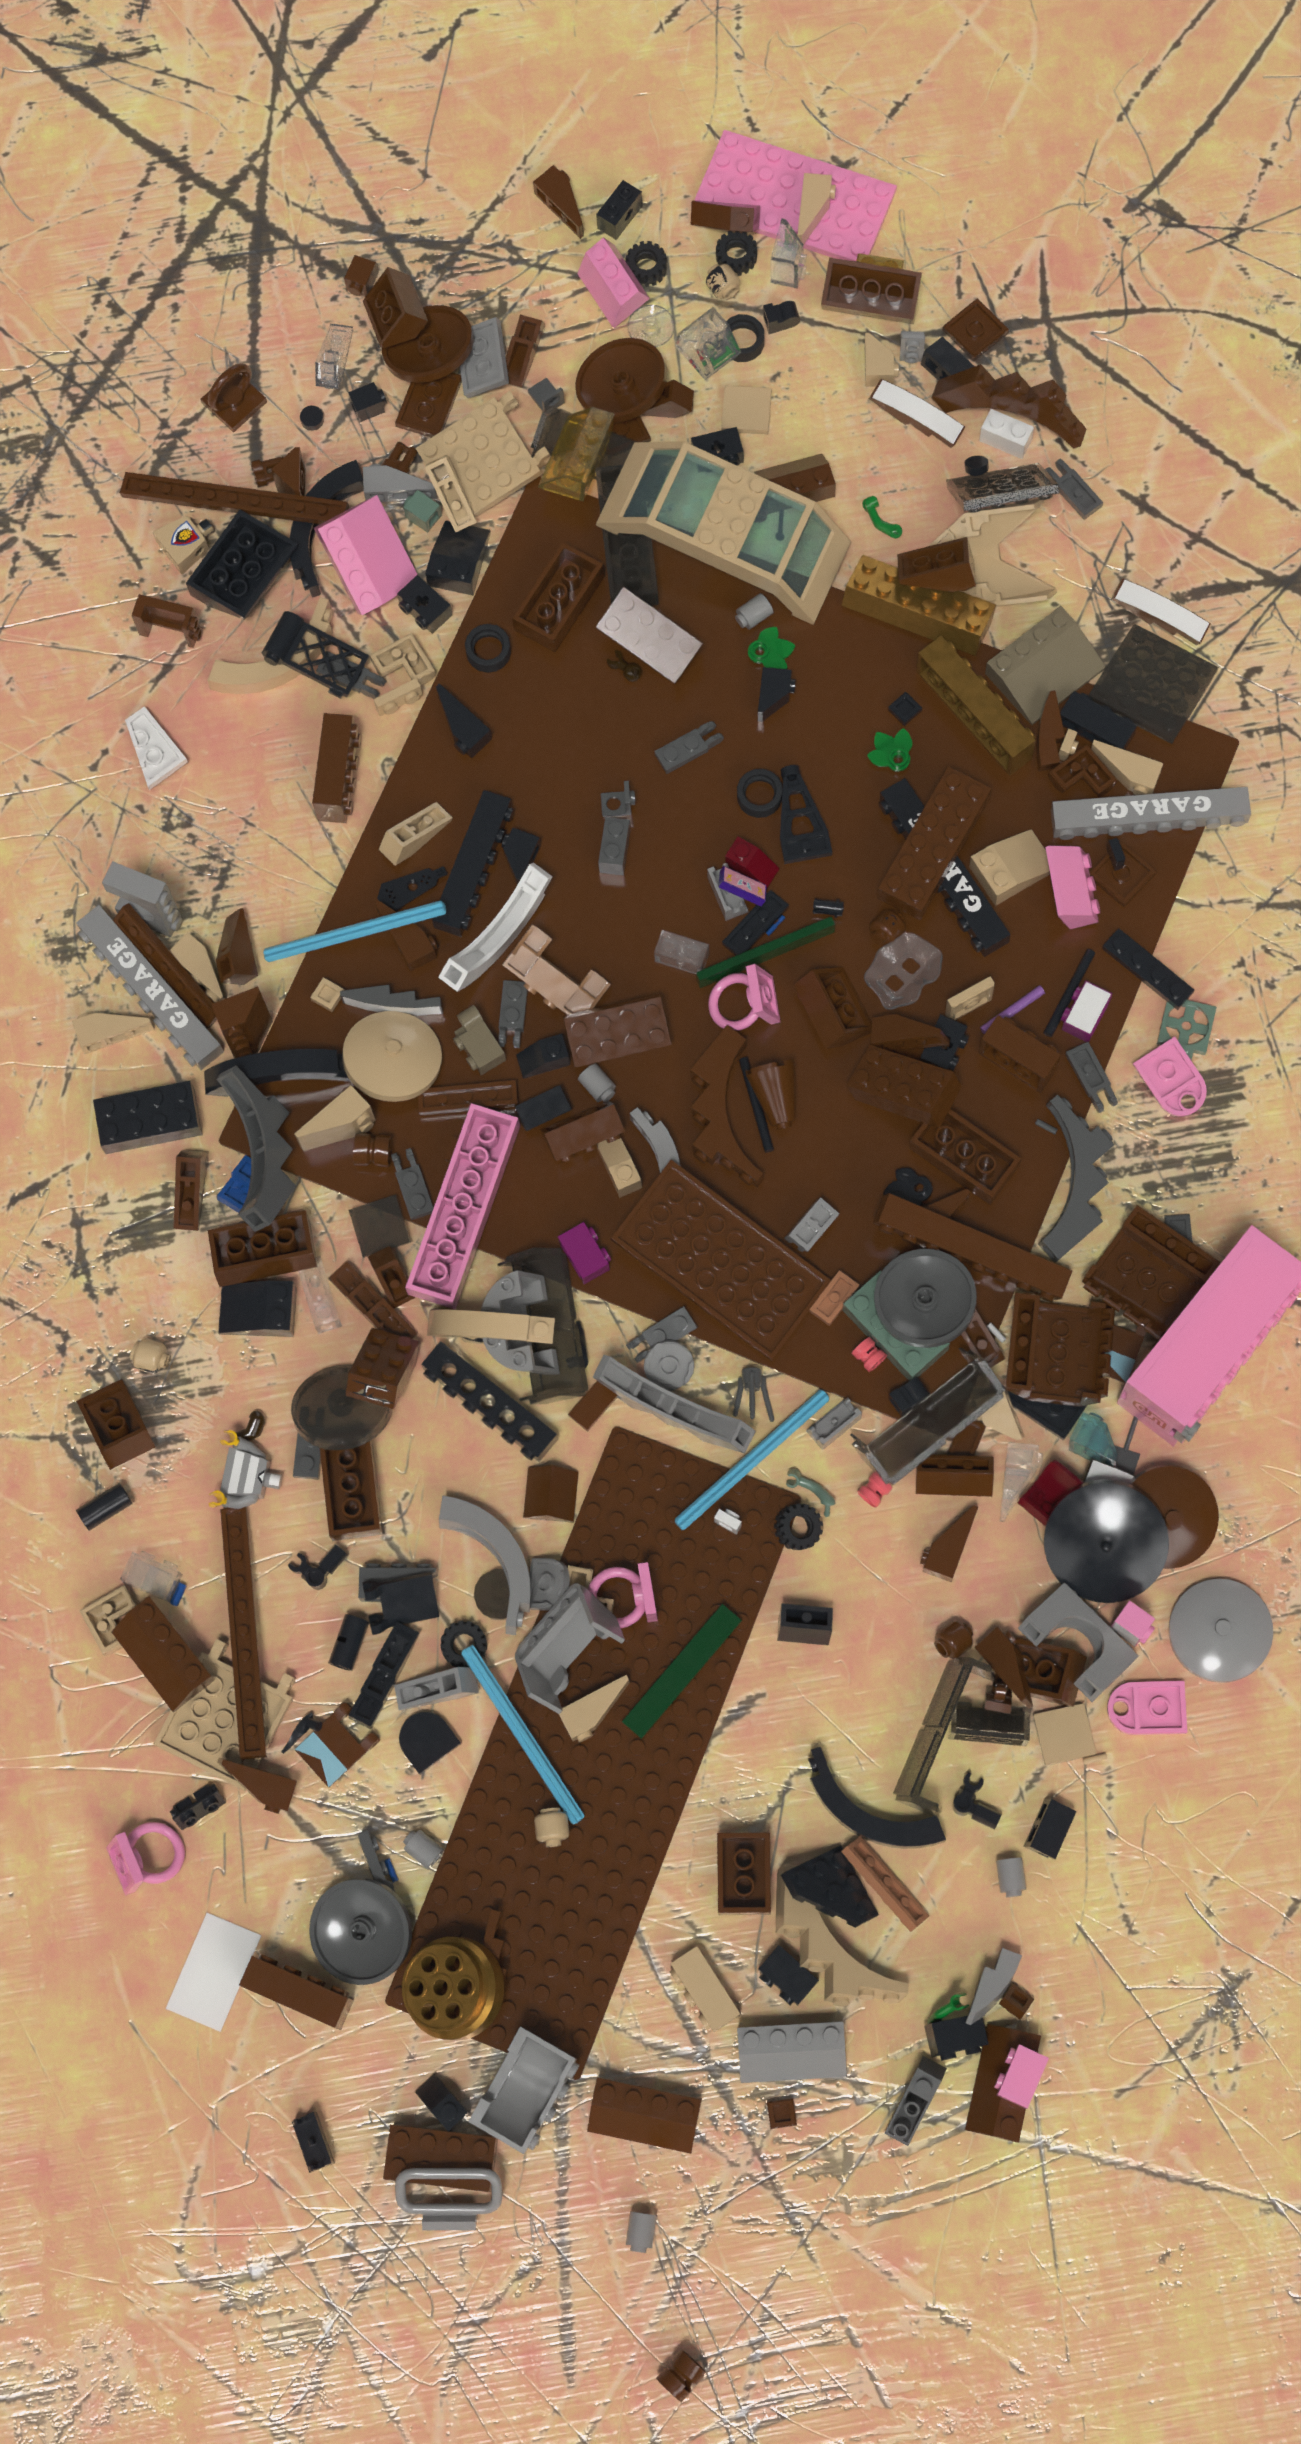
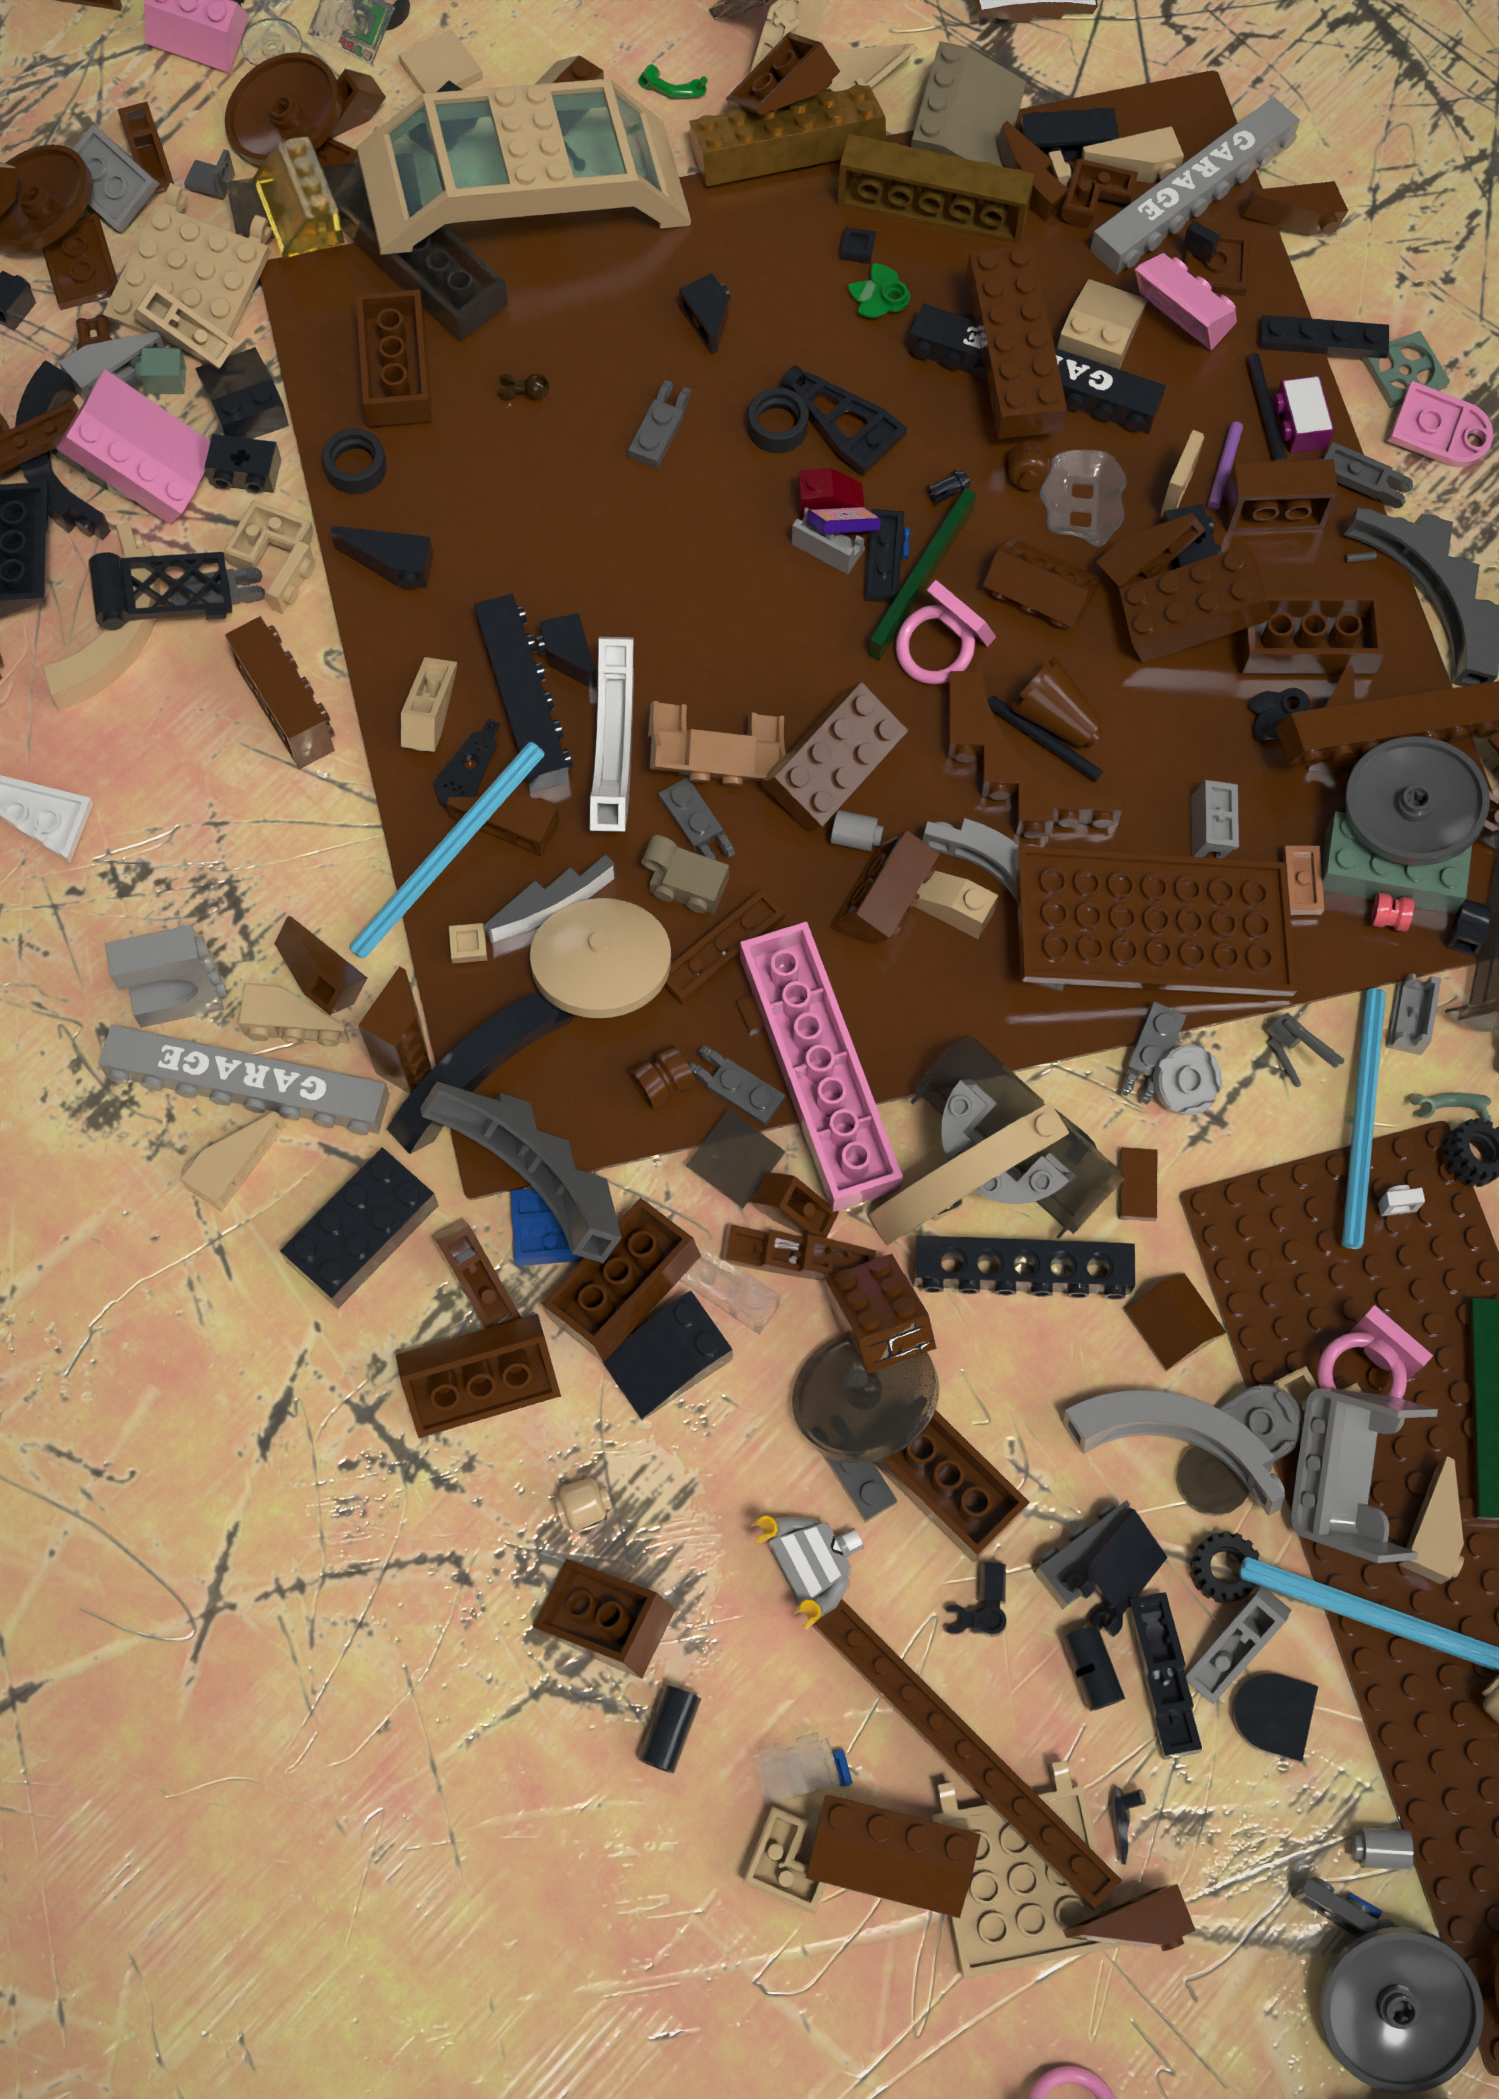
camera: 45 degrees left, 5 degrees down
reddish brown tile [113,903,217,1029] -> none
black hinge [170,1783,226,1830] -> none
dark brown arm [235,1411,265,1441] -> none
reddish brown flag [294,1702,380,1788] -> none
tan slope [295,1085,375,1151] -> none
black hinge [514,1085,572,1131] -> none
black slope [516,1034,570,1079] -> none
magenta brick [558,1222,611,1284] -> none
light grey arch [593,1355,755,1453] -> none
brick [596,587,703,684] -> none
dark grey brick [598,817,631,876] -> none
dark grey bracket [601,781,635,817] -> none
clear brick [654,930,709,974] -> none
light grey brick [735,593,773,630] -> none
green plate [748,627,795,669] -> none
clear smoke plate [1089,624,1219,744] -> none
none -> reddish brown slope [396,1314,561,1438]
none -> reddish brown slope [1241,181,1348,235]

